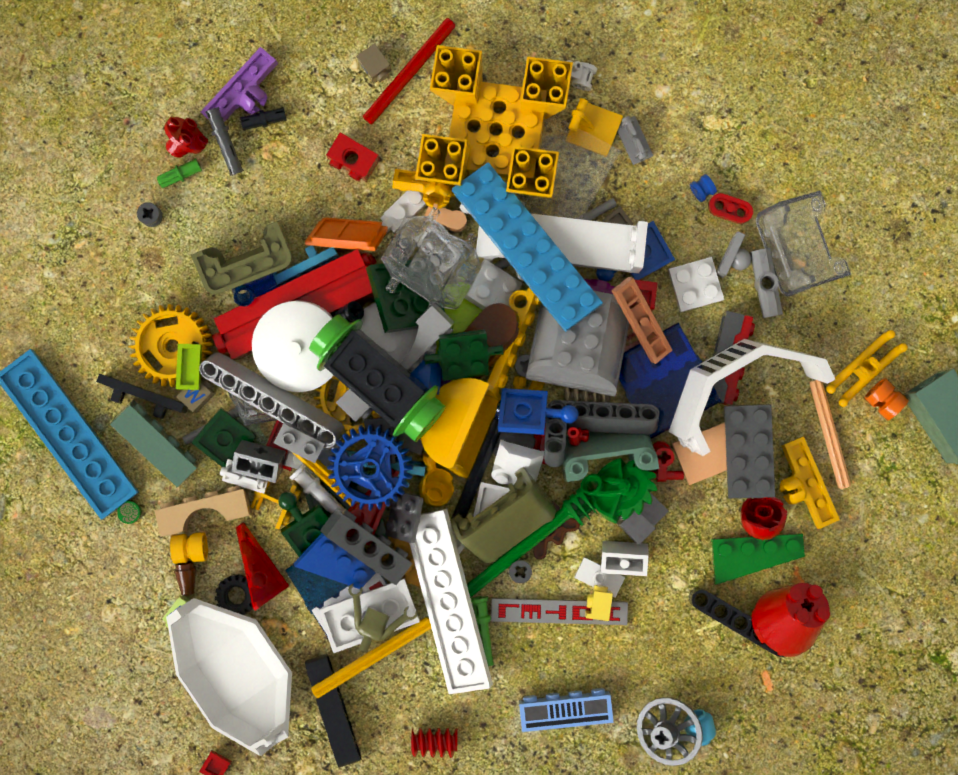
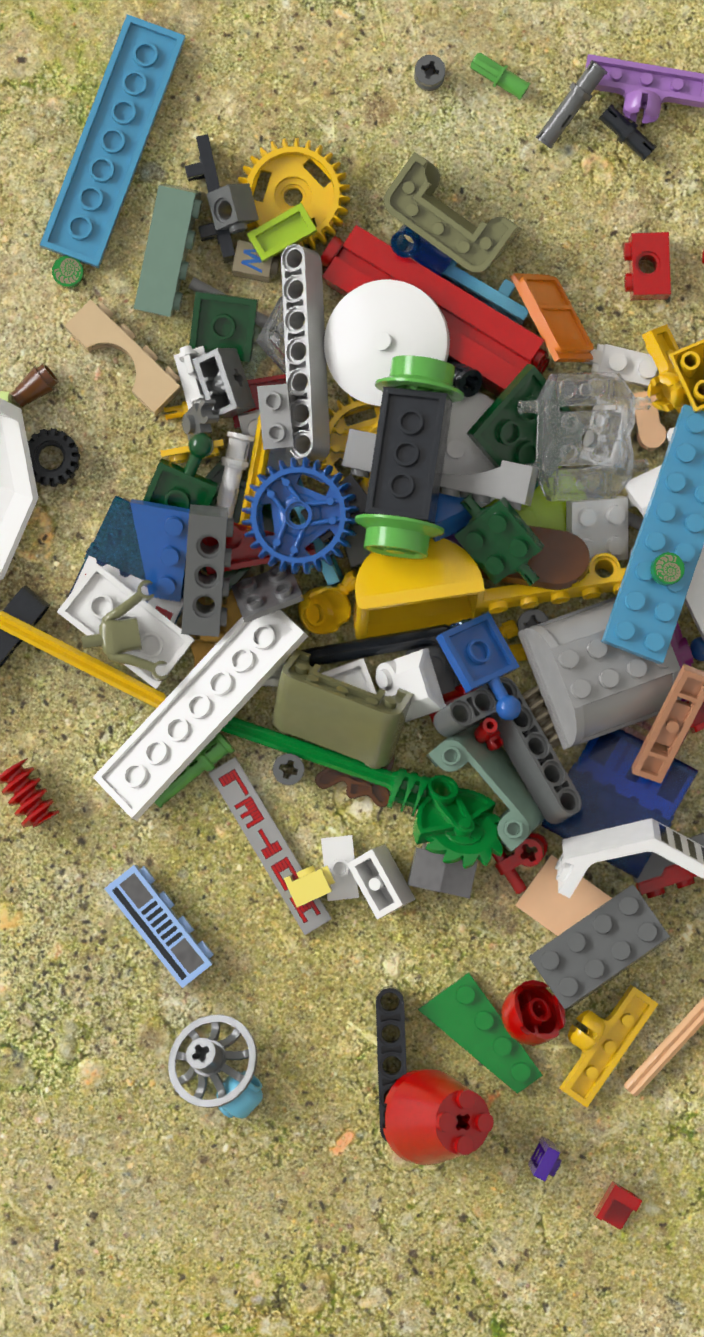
camera: 50 degrees right, 0 degrees up
red plate [164,117,208,158] -> none
yellow wheel [170,532,208,564] -> none
red wing [236,522,289,611] -> none
none -> dark grey plate [182,399,219,440]
none -> dark grey brick [207,183,259,234]
none -> dark purple plate [528,1136,562,1181]
none -> red panel [593,1181,642,1229]
none -> green tile [650,552,685,586]

